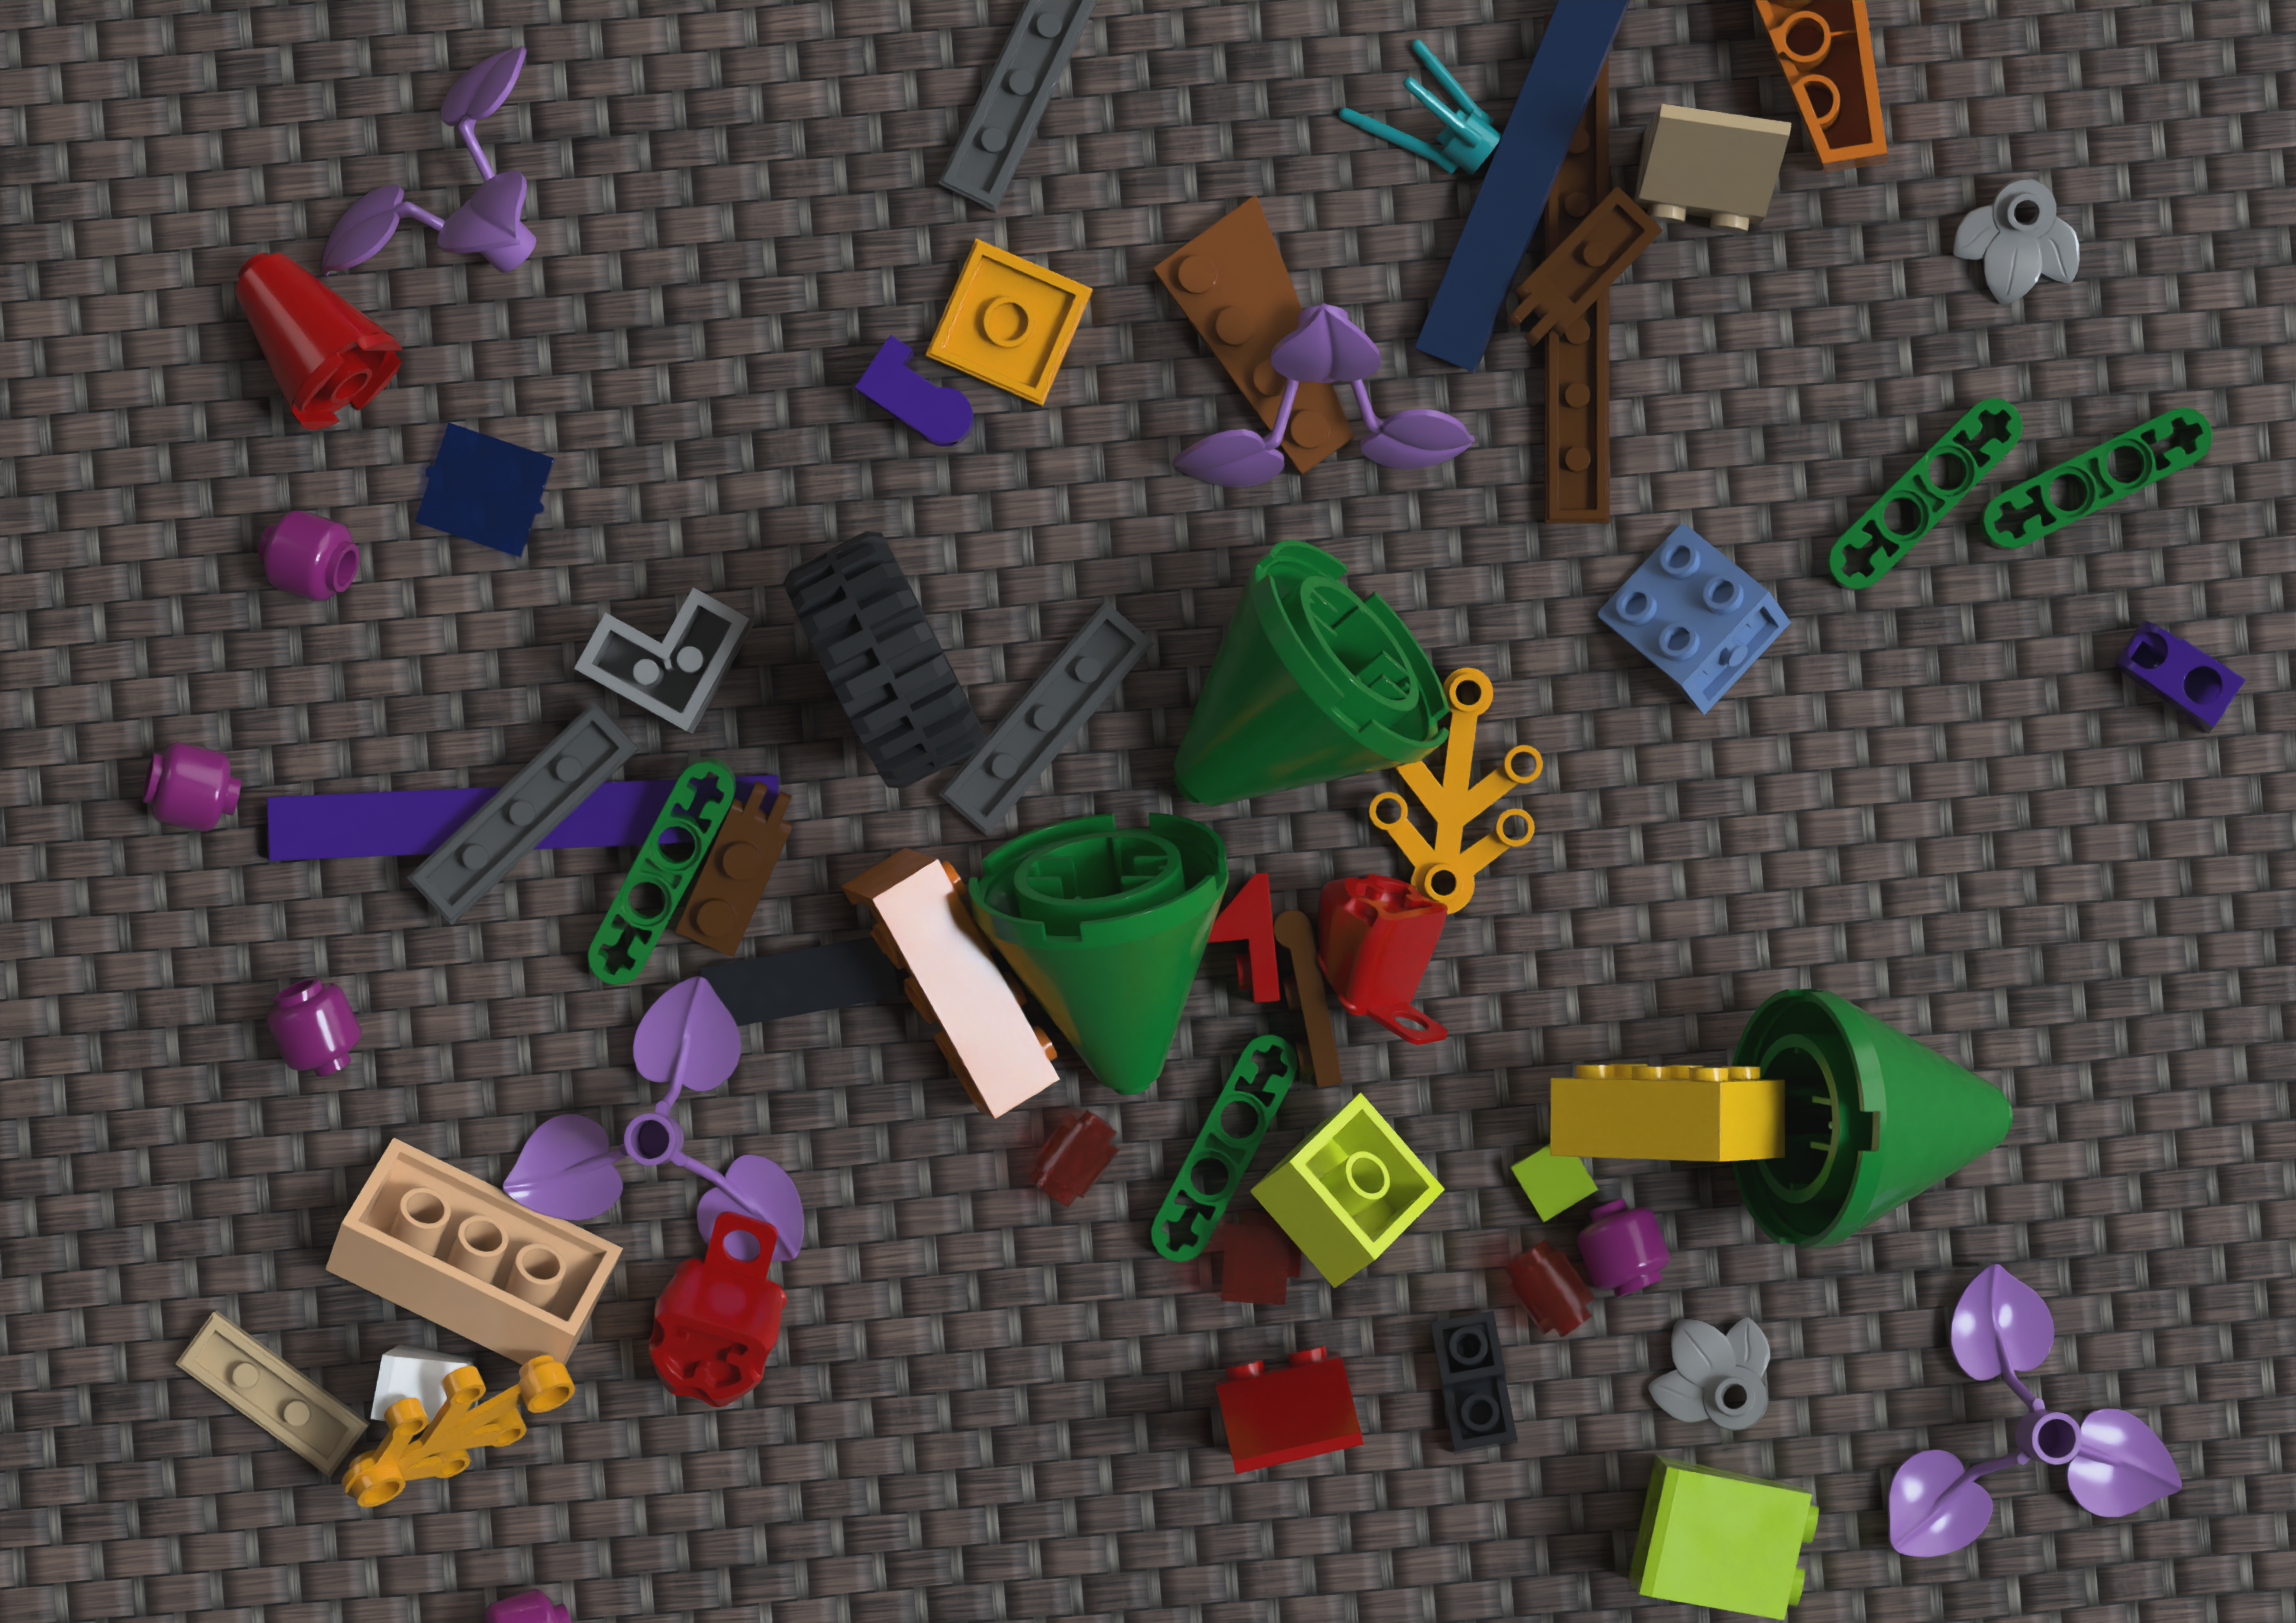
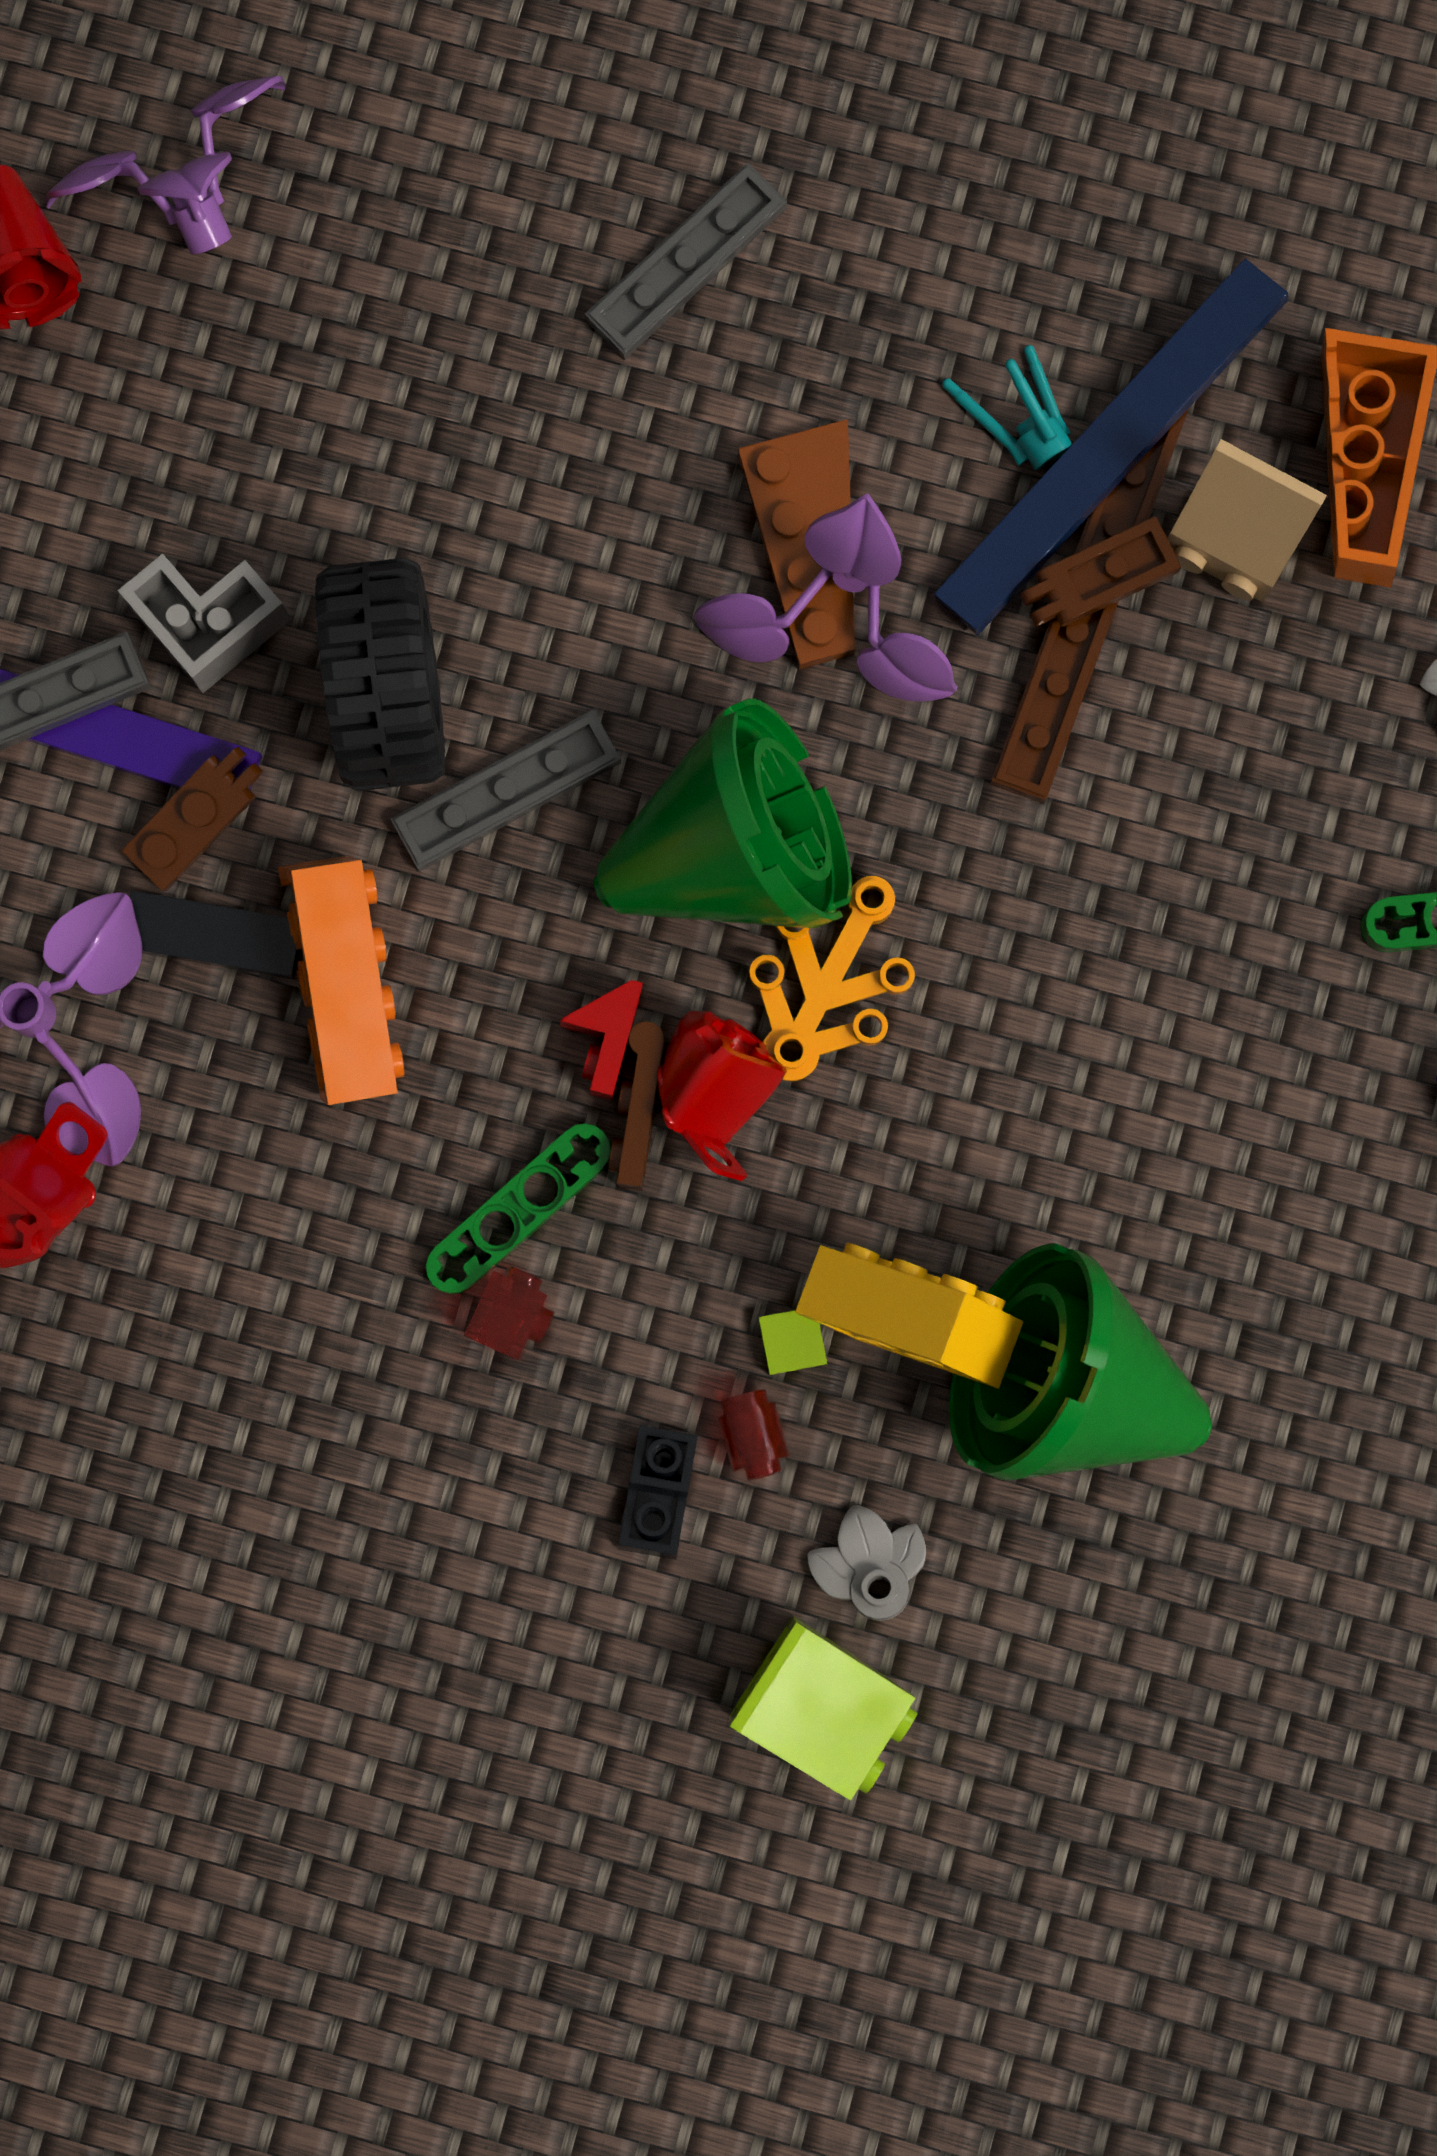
camera: 20 degrees right, 5 degrees down
clear blue piece [415,423,555,558] -> none
green beam [588,757,736,985] -> none
dark purple leg [855,335,974,447] -> none
light orange tile [925,239,1093,408] -> none
green cone [968,812,1229,1095] -> none
clear red brick [1028,1109,1120,1207] -> none
red slope [1215,1345,1364,1474] -> none
neon yellow brick [1250,1092,1445,1288] -> none
magenta head [1577,1198,1670,1298] -> none
medium blue bracket [1598,524,1791,715] -> none
green beam [1825,398,2023,591] -> none
medium lavender plant [1887,1264,2182,1557] -> none

